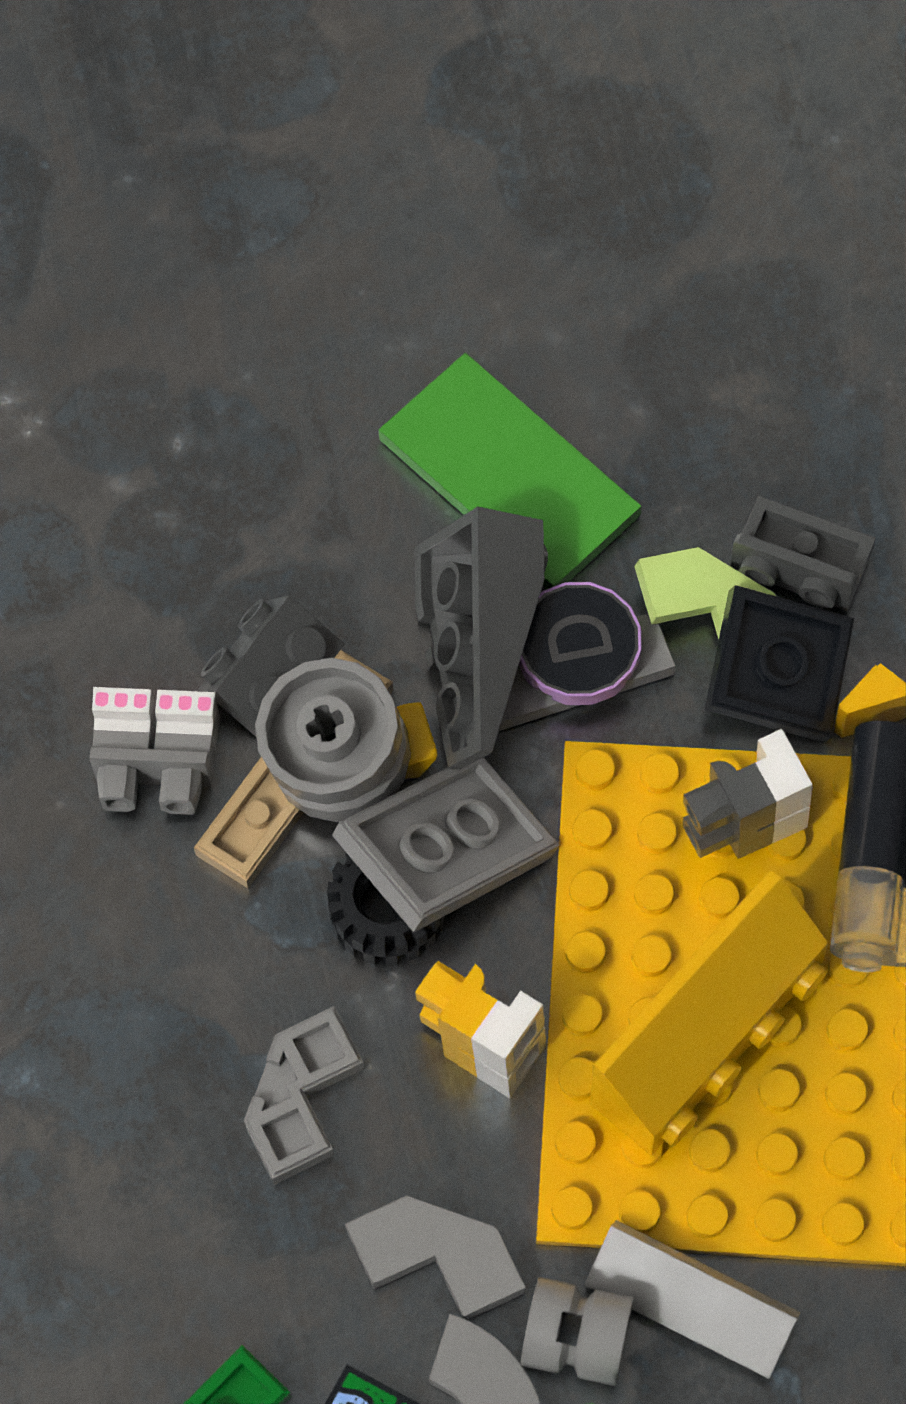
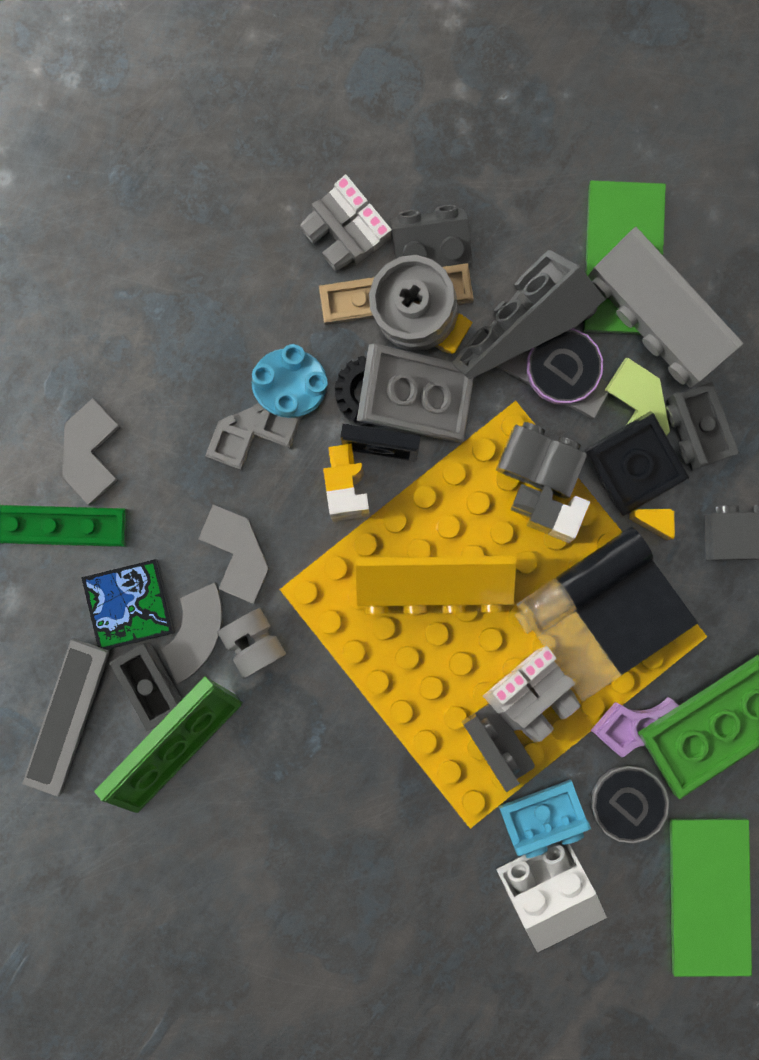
camera: 50 degrees right, 20 degrees up
light grey tile [584,1220,801,1379] -> none
none -> light grey tile [62,398,120,506]
none -> medium azure dish [251,344,328,418]
none -> black tile [340,424,421,462]
none -> dark grey brick [496,422,587,499]
none -> light grey slope [588,227,744,388]

